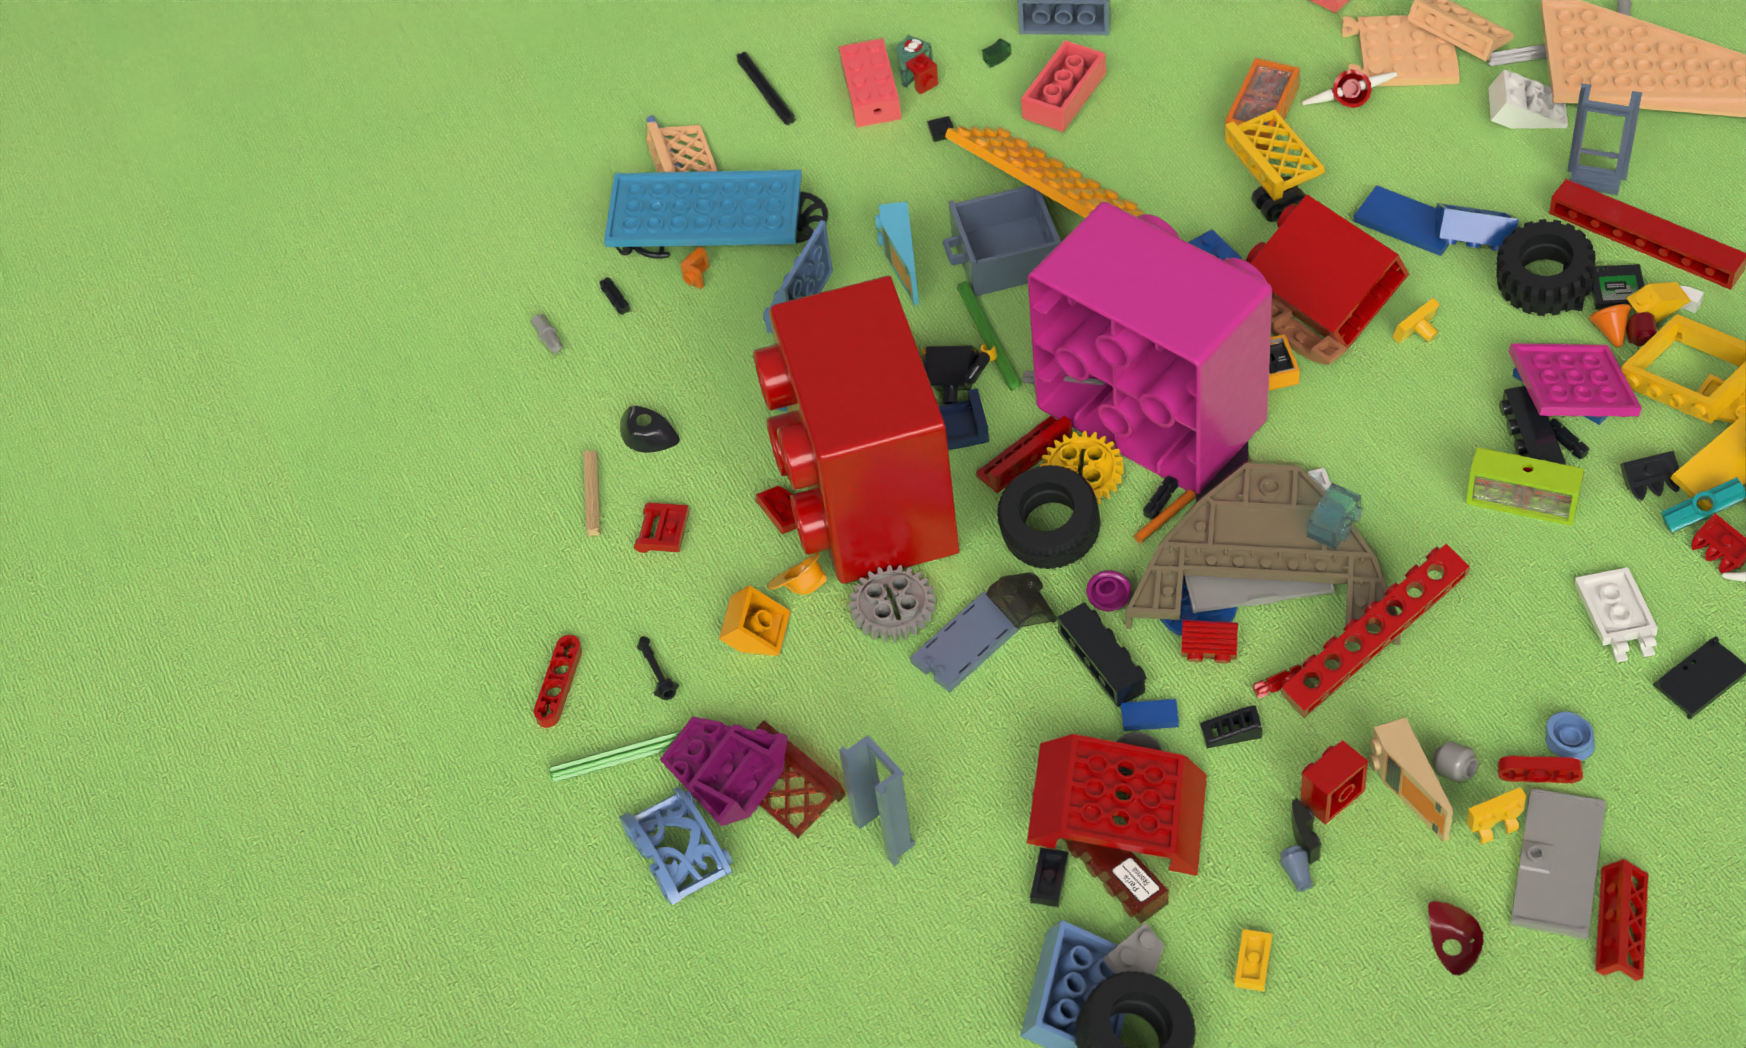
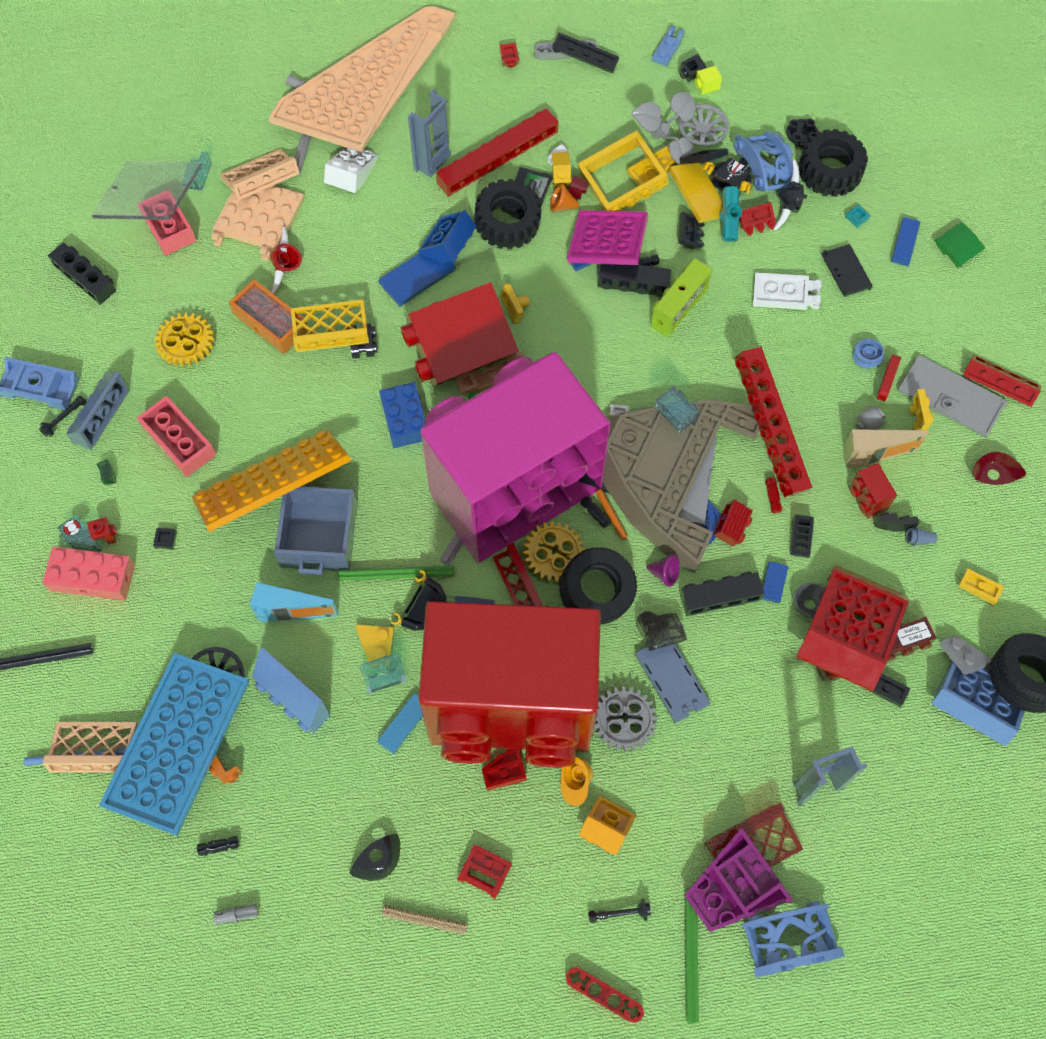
camera: 80 degrees left, 15 degrees up
none -> yellow gear [154,312,215,368]

